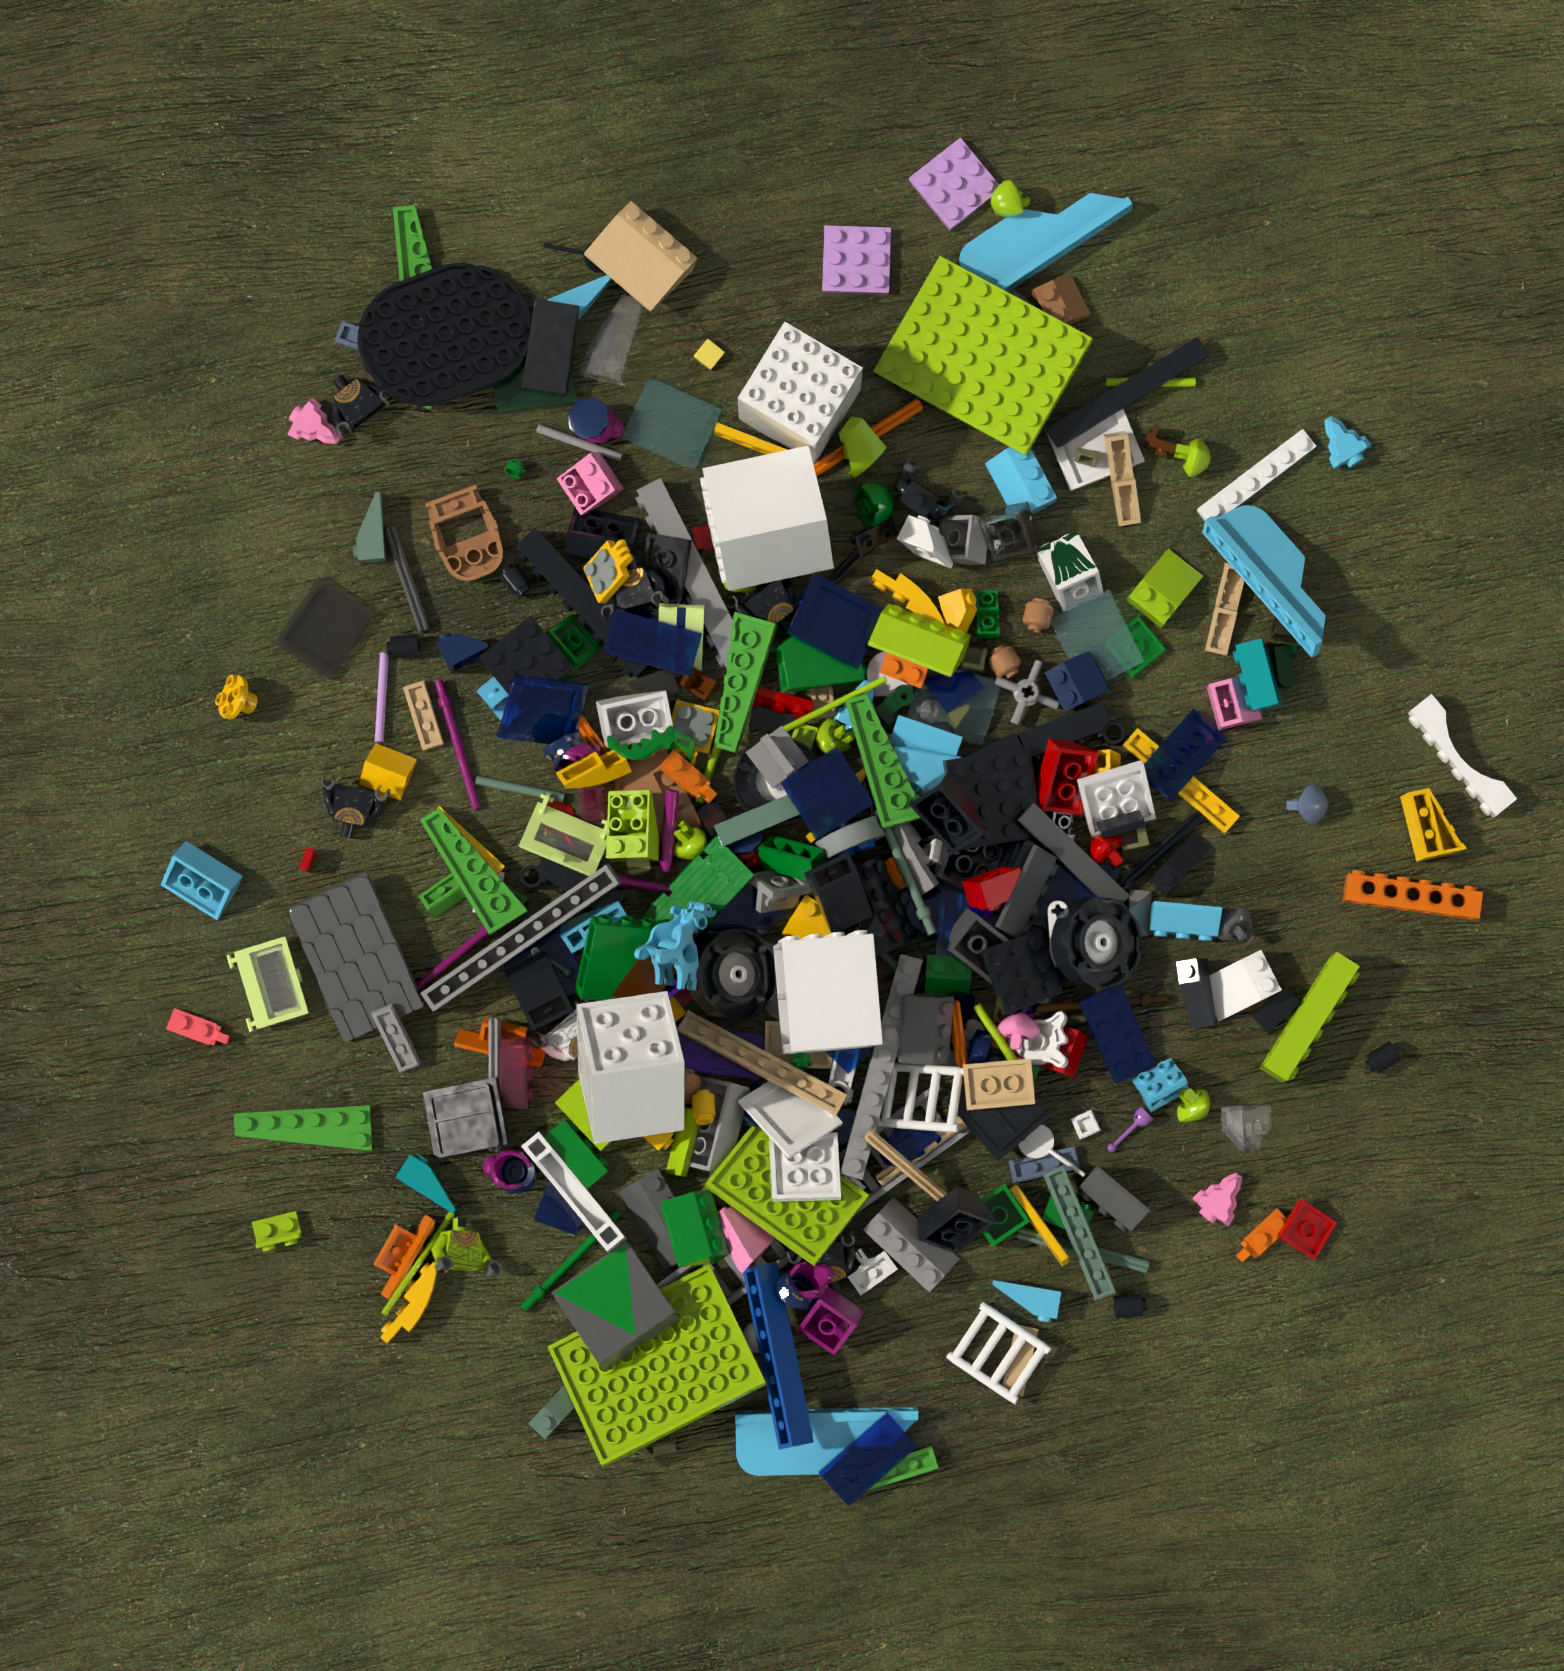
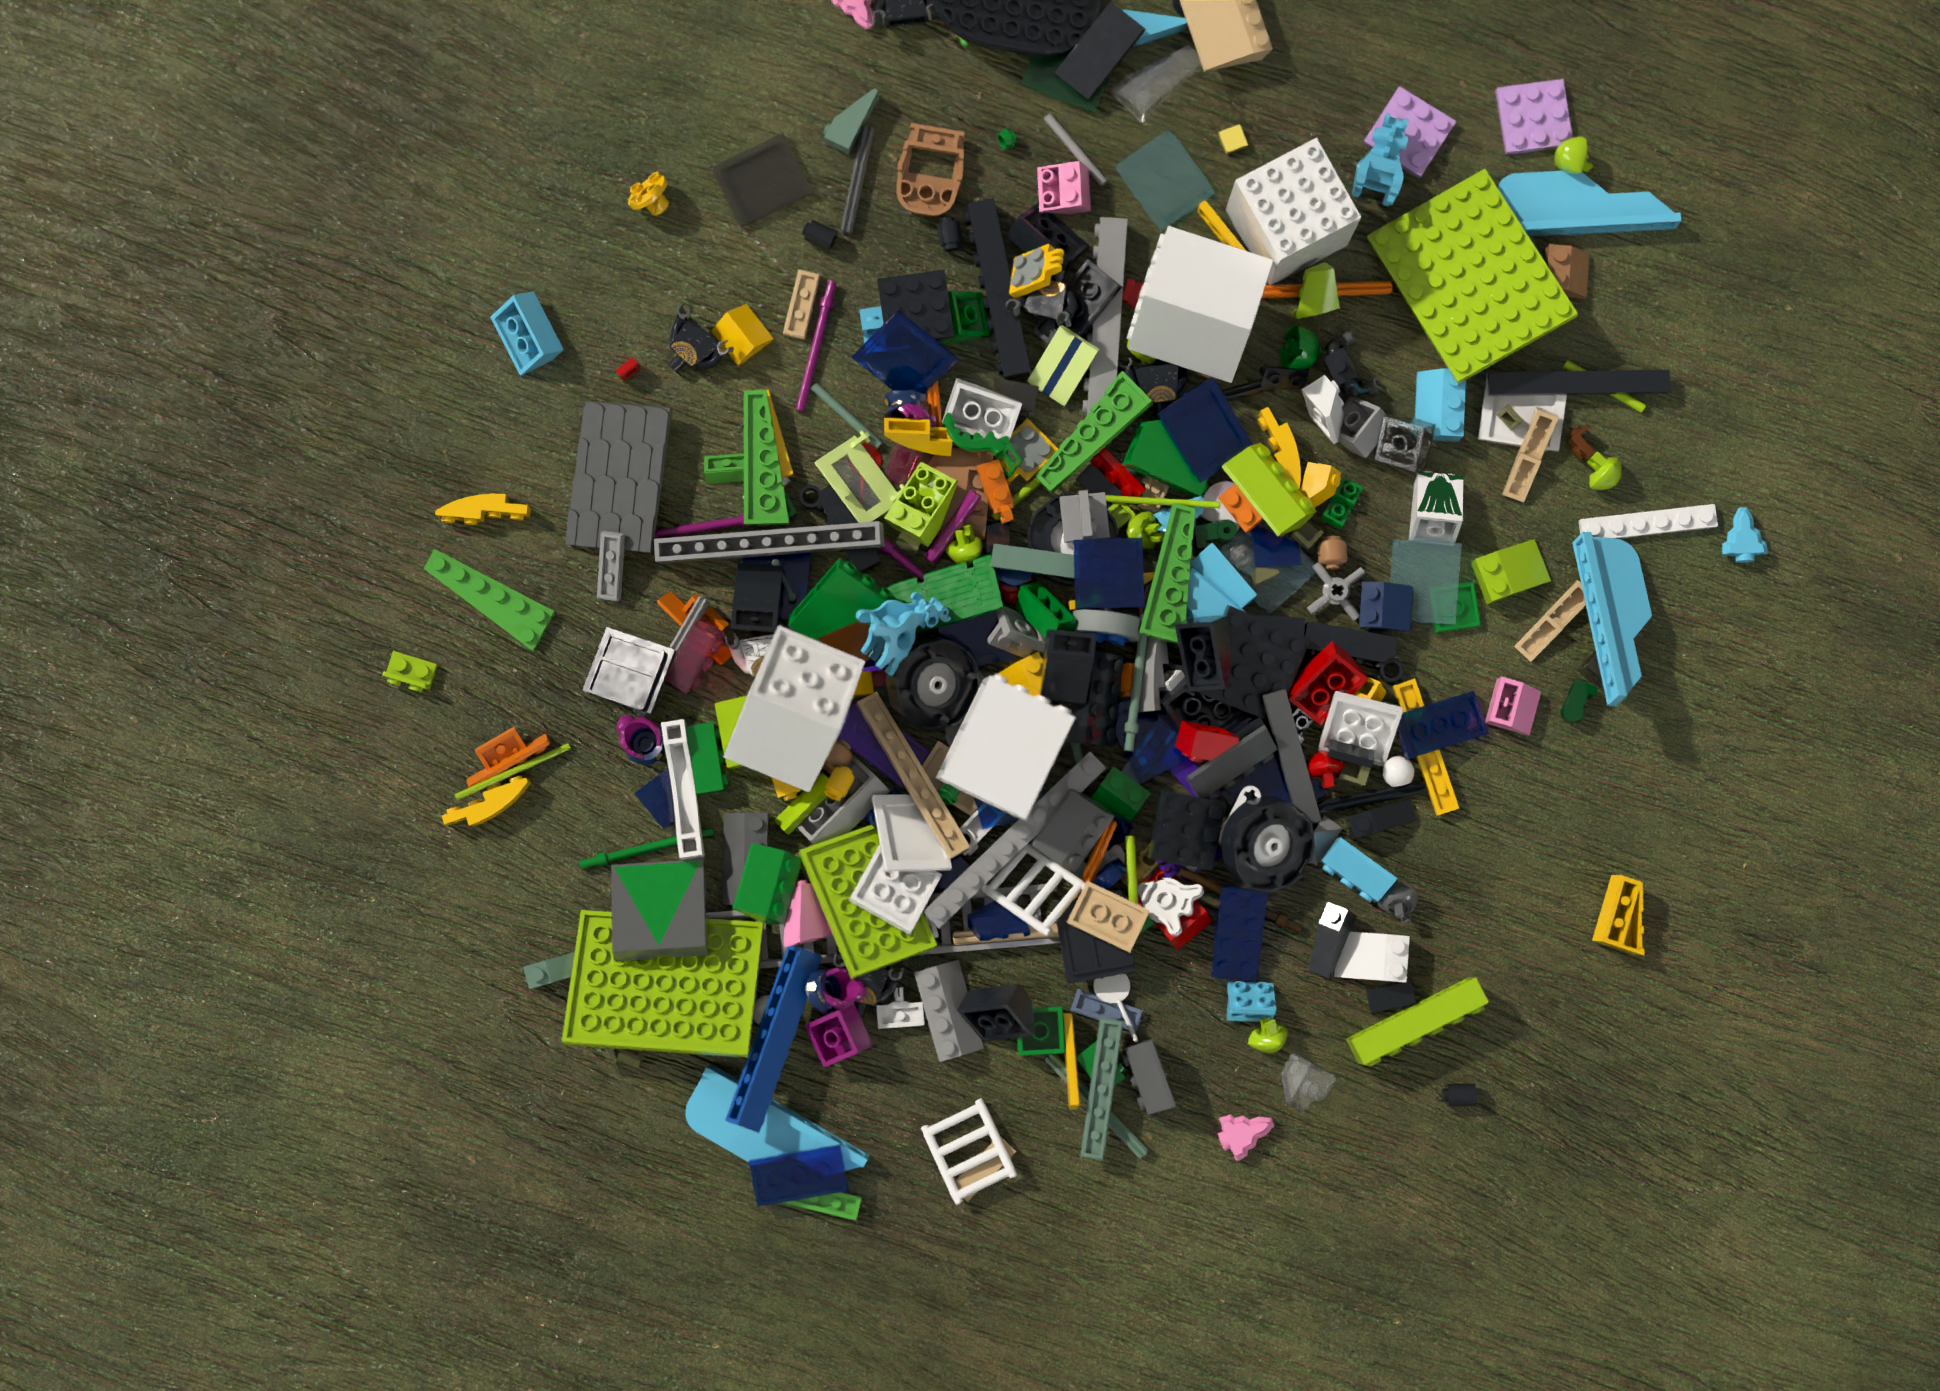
camera: 30 degrees right, 0 degrees up
coral hinge [166,1008,231,1046] -> none
piece [227,937,309,1032] -> none
lavender bar [375,653,389,743] -> none
teal slope [395,1153,457,1214] -> none
torso [431,1218,502,1276] -> none
dark blue slope [436,633,489,673] -> none
medium azure slope [560,901,628,953] -> none
dark blue piece [568,397,624,443] -> none
clear blue plate [604,608,703,676] -> none
reddish brown bracket [680,666,720,703] -> none
tan axle [864,1130,947,1201] -> none
dark grey slope [946,908,1009,984] -> none
medium azure slope [992,1280,1061,1323] -> none
bright pink piece [997,1013,1040,1050] -> none
medium nougat head [1022,598,1054,633] -> none
white tile [1070,1110,1101,1139] -> none
medium lavender hinge [1107,1107,1154,1152] -> none
black brick [1113,1294,1147,1319] -> none
teal slope [1233,638,1283,712] -> none
orange hinge [1235,1208,1287,1262] -> none
red tile [1277,1198,1338,1261] -> none
sand blue piece [1287,783,1329,826] -> none
orange brick [1342,870,1483,921] -> none
white arch [1408,694,1517,818] -> none
none -> yellow slope [435,494,531,525]
none -> medium azure animal [1352,113,1409,207]
none -> white piece [1383,756,1414,787]

